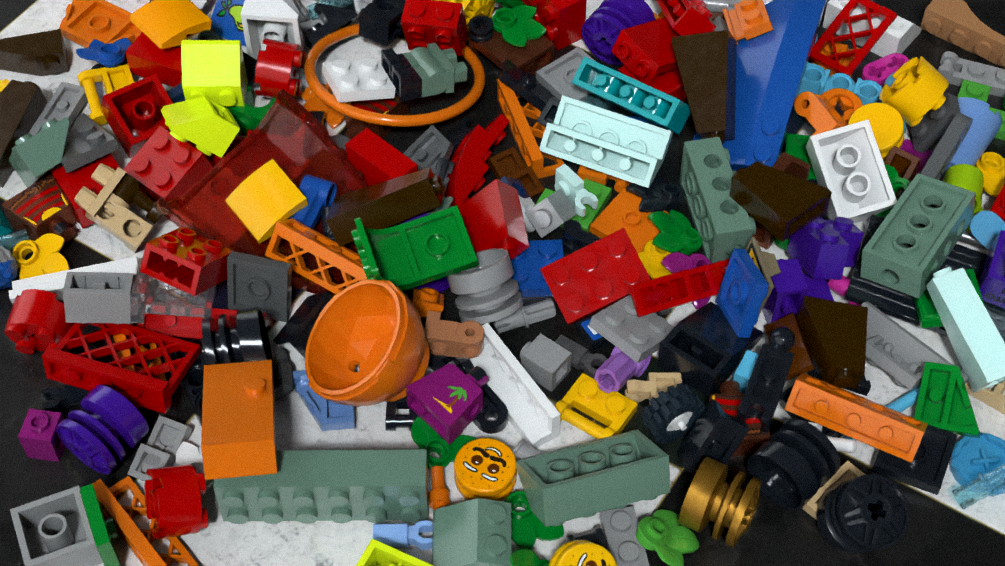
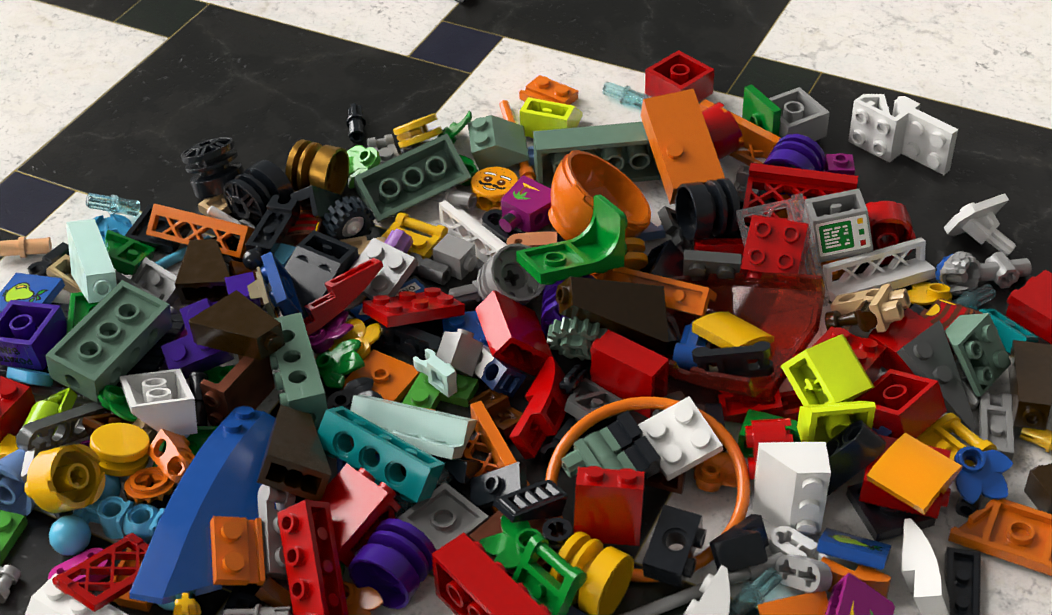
camera: 175 degrees right, 10 degrees down
none -> black slope [493,480,568,523]
none -> black plate [692,341,774,382]

